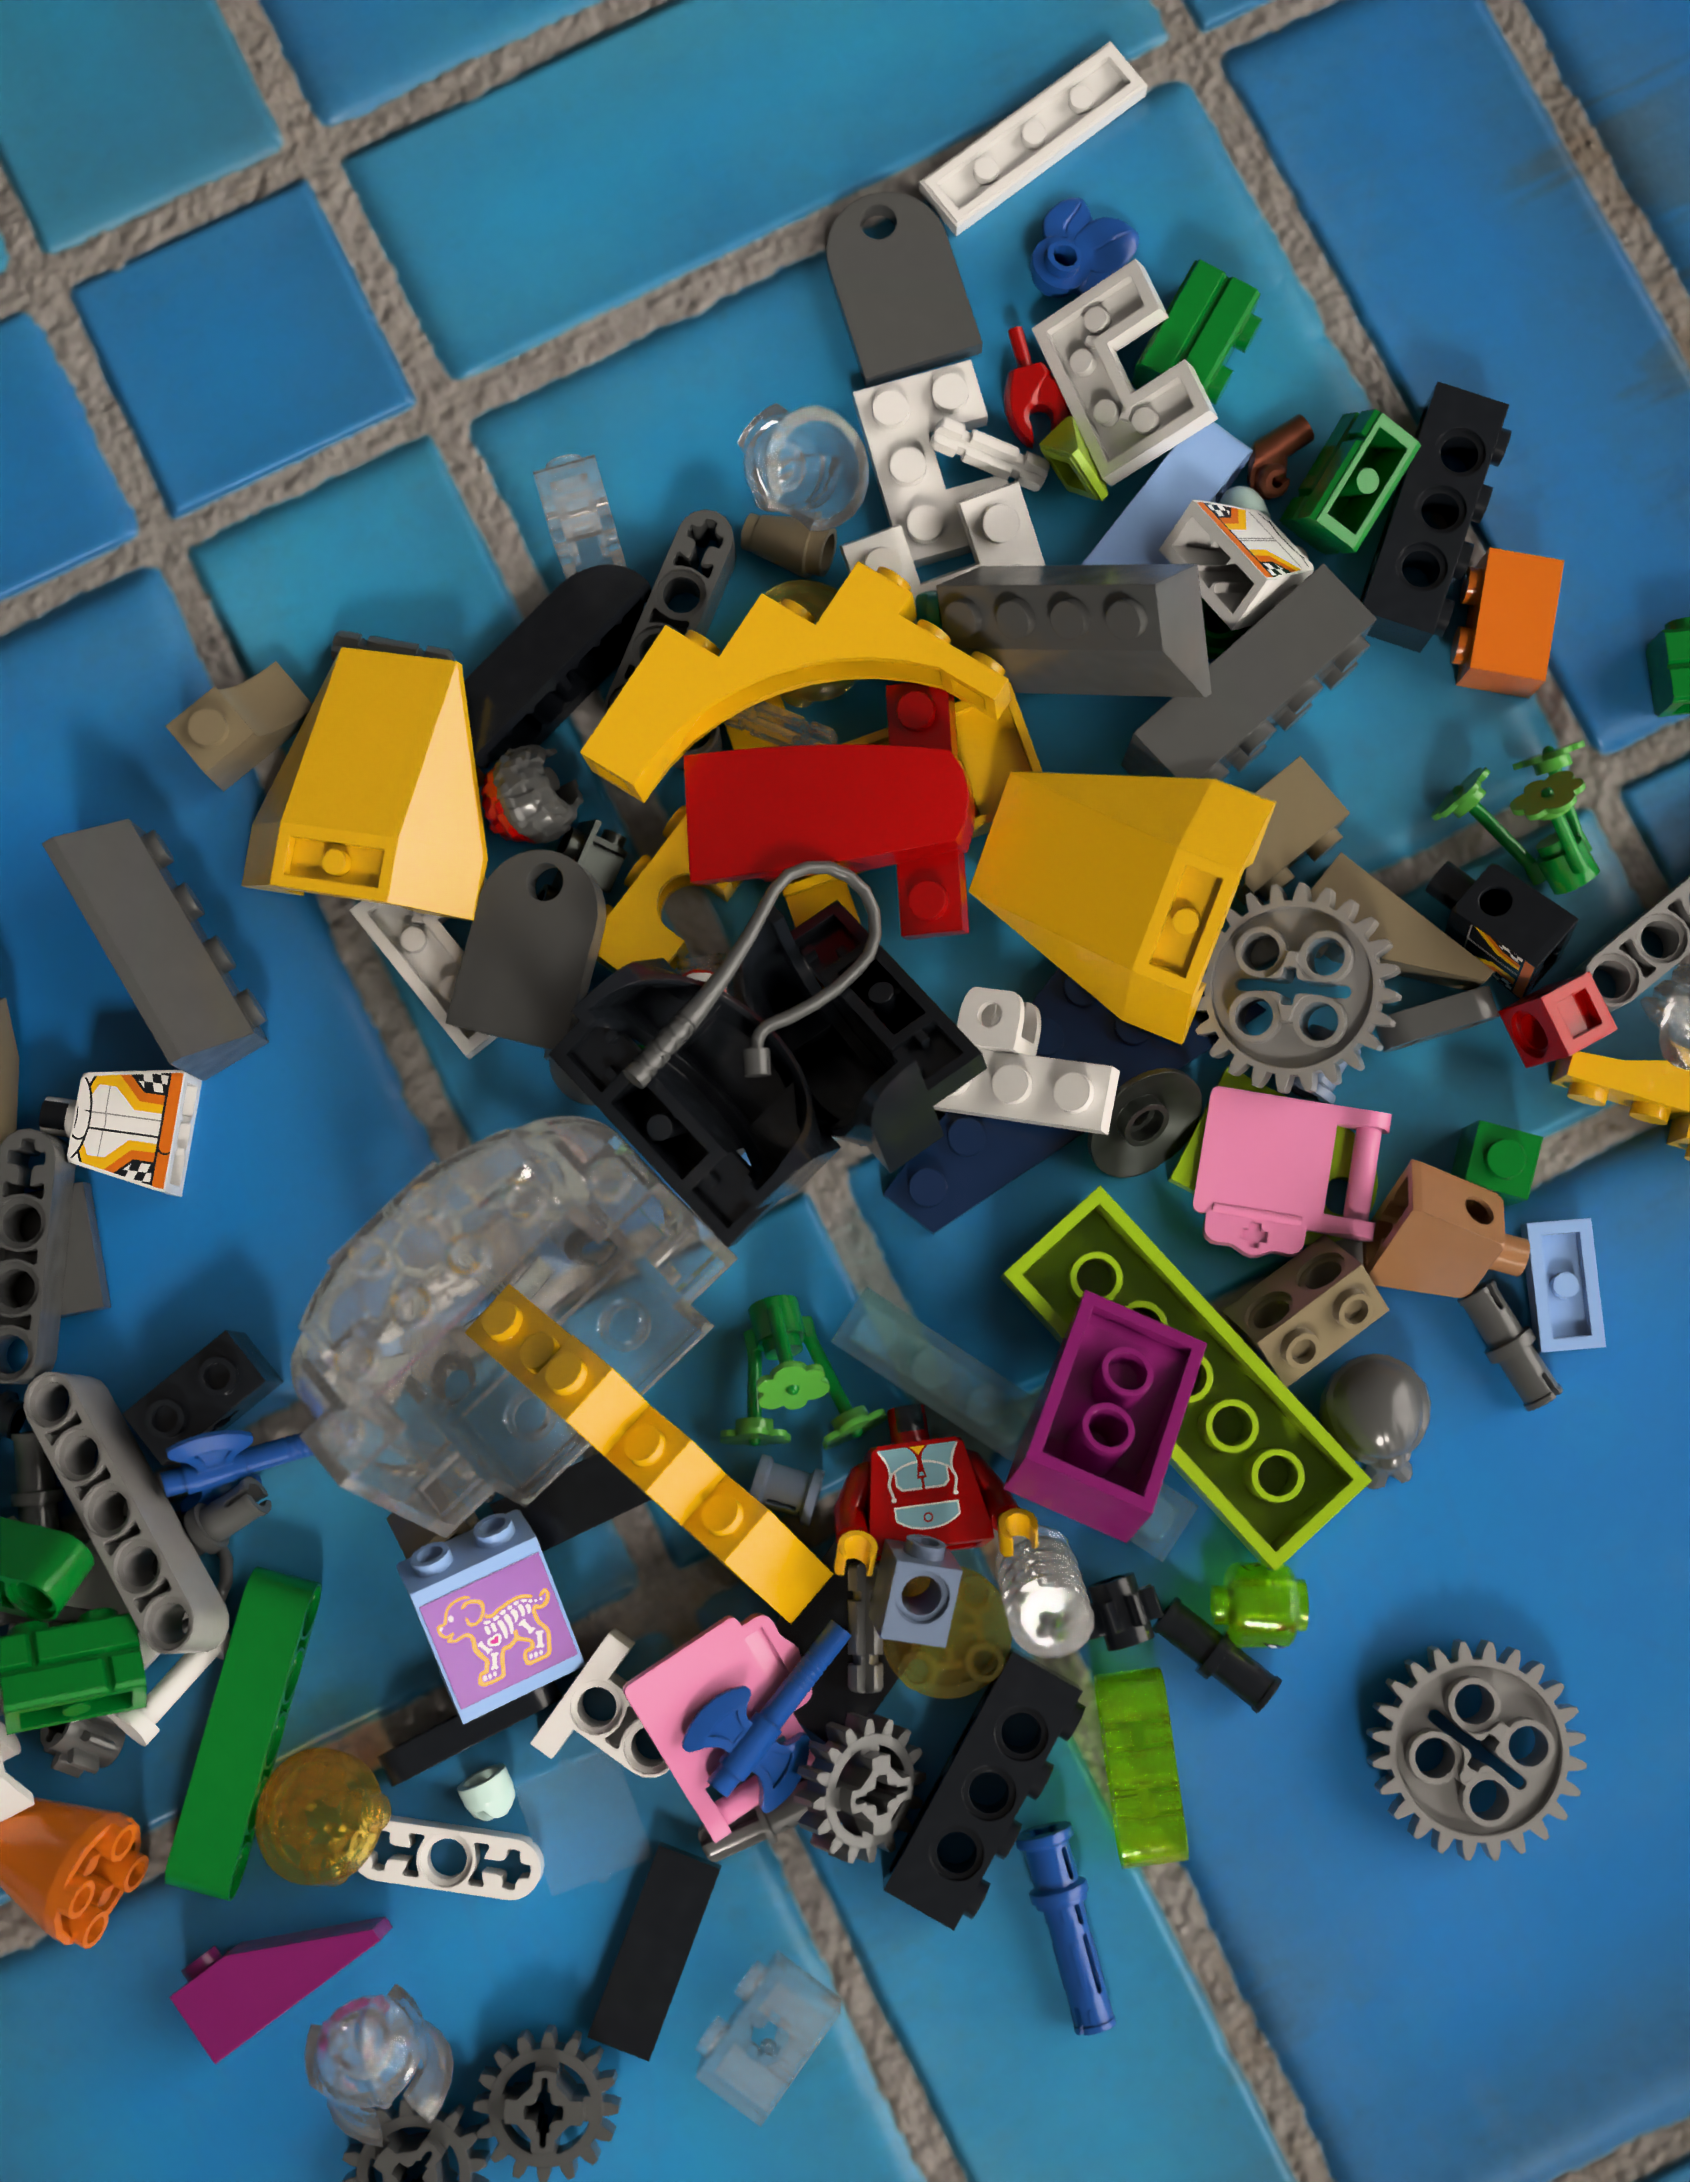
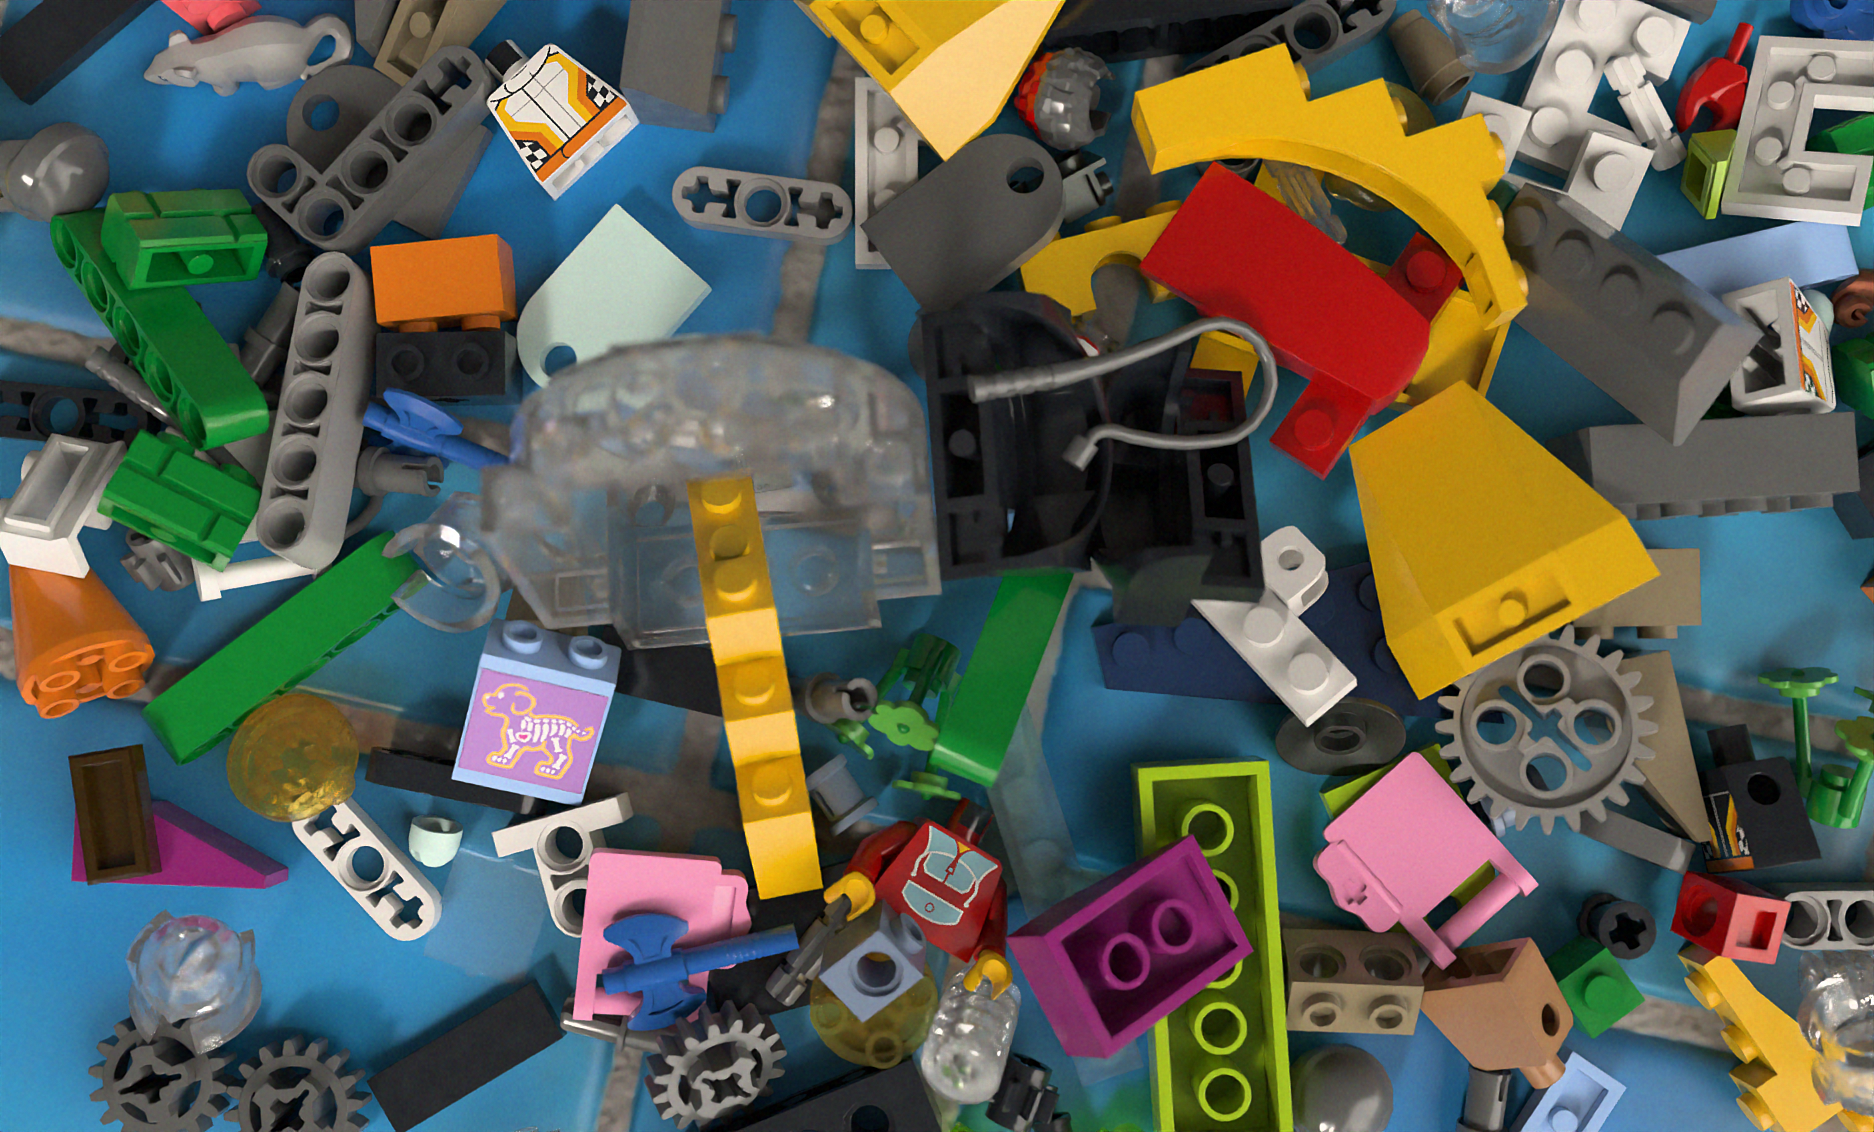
camera: 35 degrees right, 5 degrees up
none -> dark brown tile [68,744,162,886]
none -> orange brick [370,234,519,332]
none -> clear helmet [381,491,520,634]
none -> light aqua tile [517,203,712,403]
none -> light grey beam [672,166,854,245]
none -> dark grey pin [787,672,878,724]
none -> green beam [929,573,1075,788]
none -> black bush [1576,892,1657,960]

